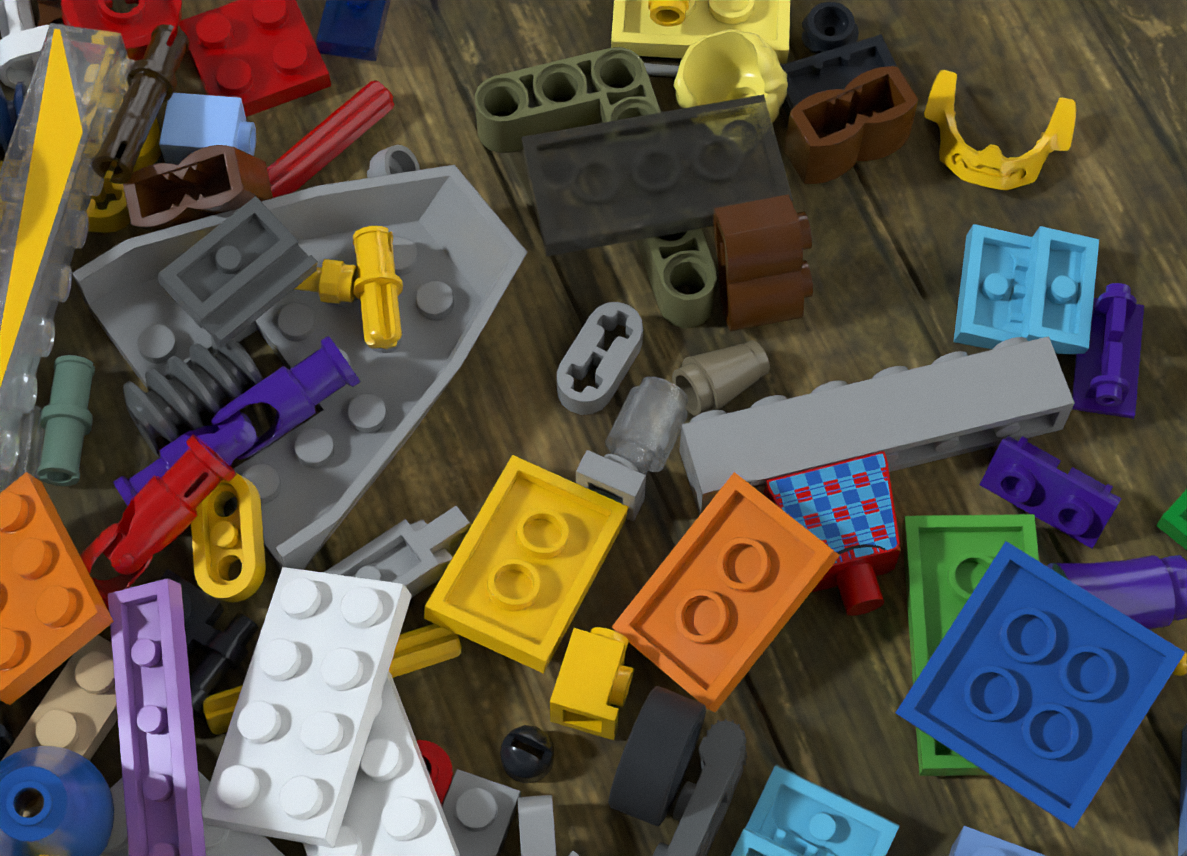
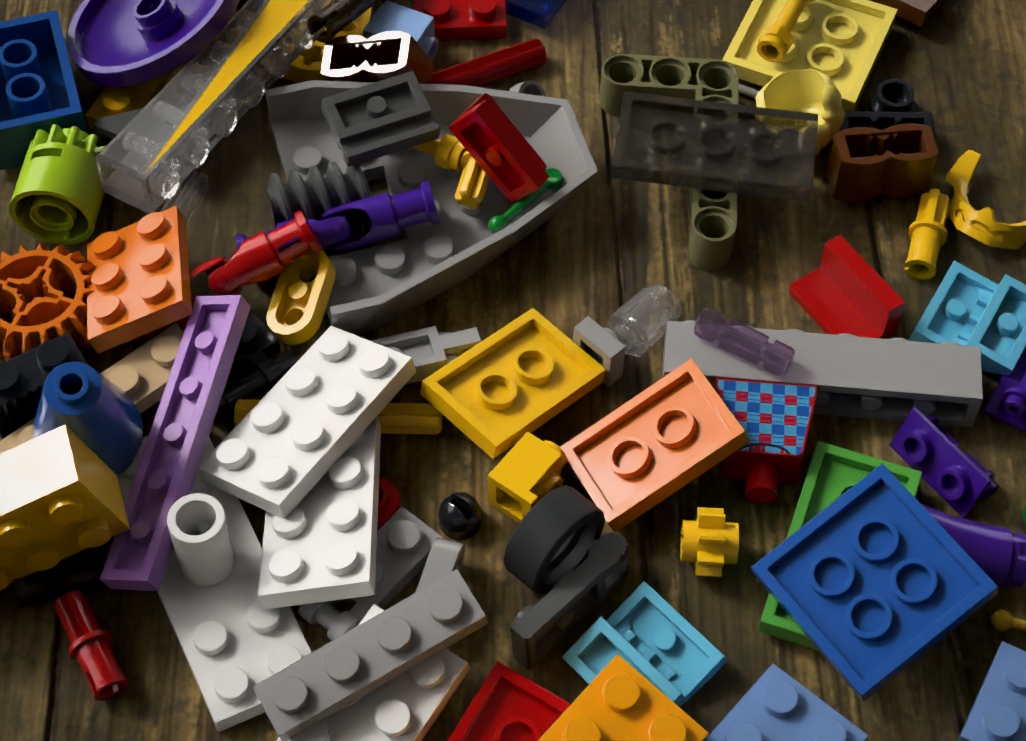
camera: 20 degrees right, 10 degrees down
sand green pin [37,355,95,486] -> none
light grey beam [557,302,643,415] -> none
dark tan cone [672,340,770,416] -> none
reddish brown brick [713,194,813,332] -> none
none -> red panel [448,93,550,204]
none -> green hinge [488,168,562,234]
none -> yellow gear [680,507,739,577]
none -> clear purple axle [694,308,795,376]
none -> red panel [789,235,906,339]
none -> yellow axle [904,188,950,280]

